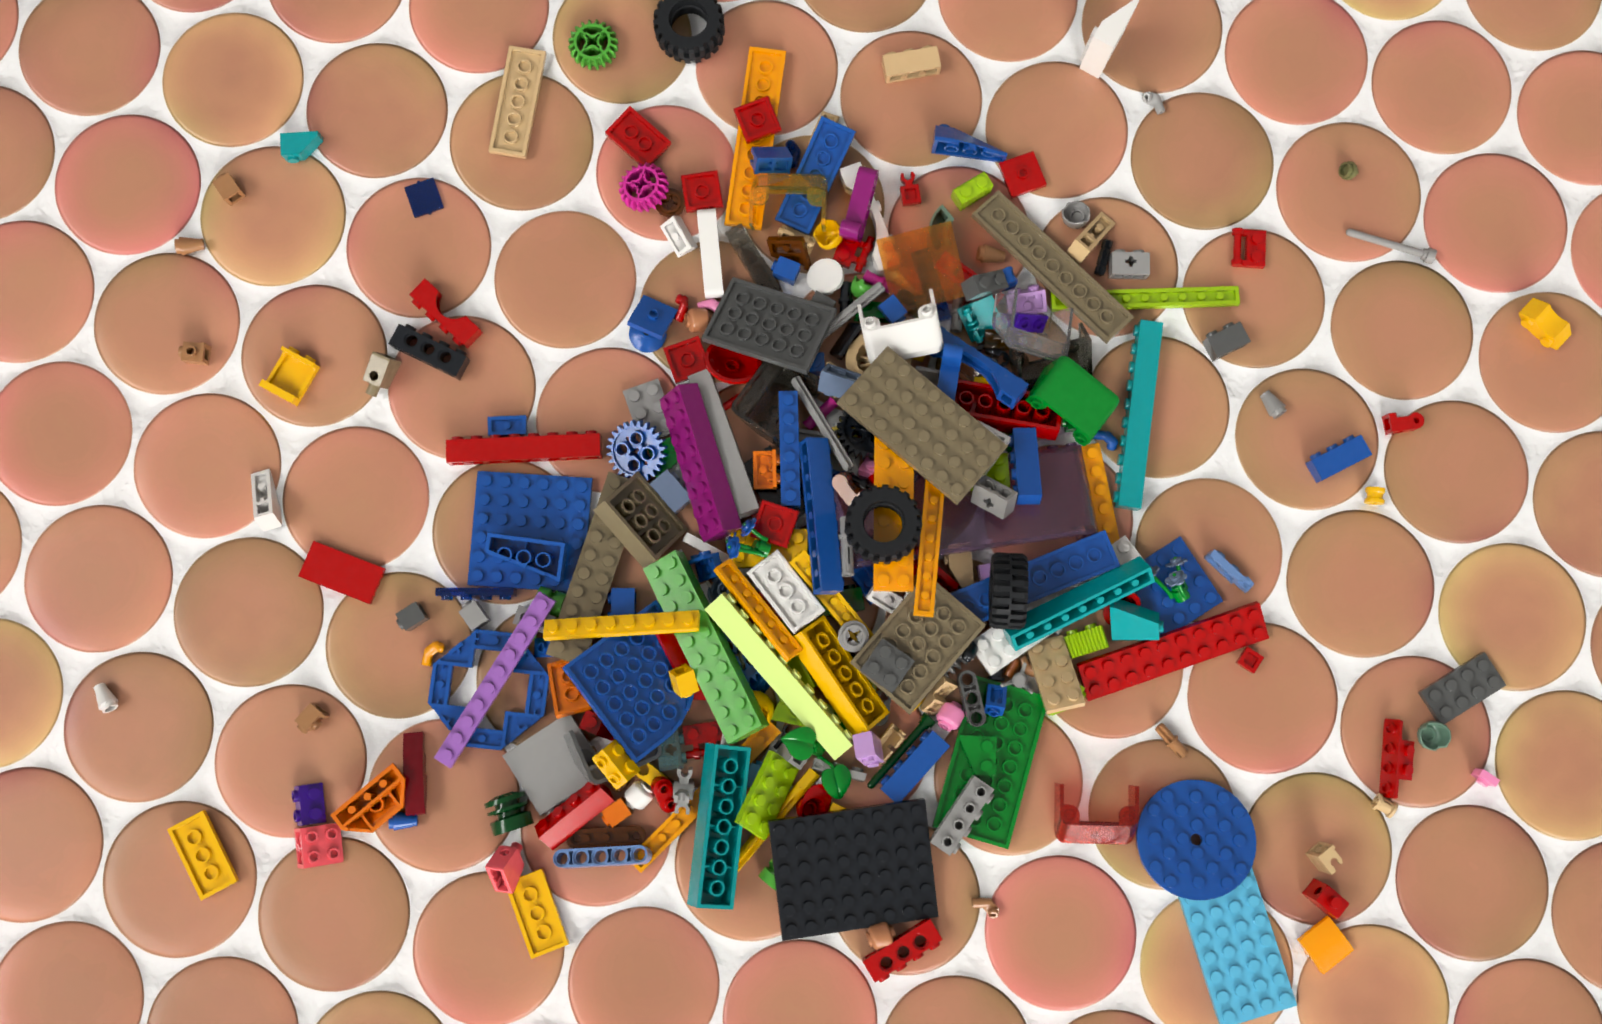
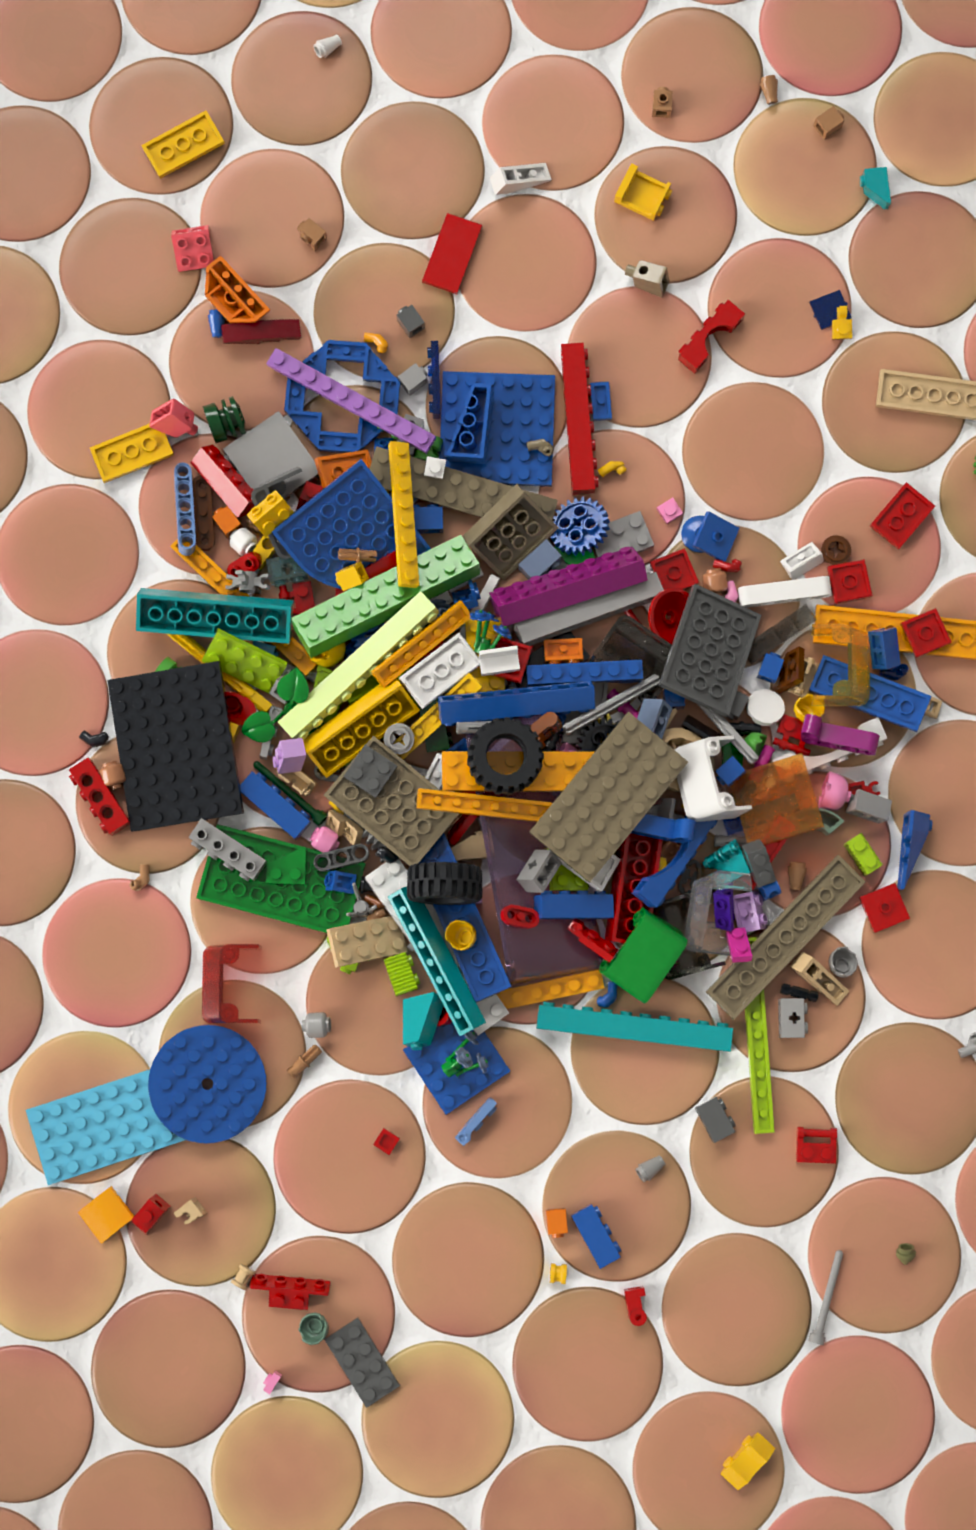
camera: 90 degrees right, 0 degrees up
dark purple bracket [292,783,326,826] -> none
black brick [388,324,470,380] -> none
dark pink gear [619,162,669,213] -> none
red plate [1076,601,1269,701] -> none
none -> black arm [79,730,109,747]
none -> light grey head [302,1012,331,1038]
none -> medium nougat axle [338,548,377,563]
none -> white plate [424,456,446,479]
none -> yellow hair [445,920,476,951]
none -> white panel [479,646,520,676]
none -> red plate [500,904,539,929]
none -> dark tan arm [526,439,554,456]
none -> orange brick [546,1208,568,1238]
none -> red hinge [567,919,618,962]
none -> yellow arm [598,461,627,477]
none -> bright pink plate [657,498,683,524]
none -> dark pink plate [725,927,752,963]
none -> bright pink cylinder [818,771,851,811]
none -> yellow plate [832,306,852,340]
none -> light grey hinge [846,789,892,824]

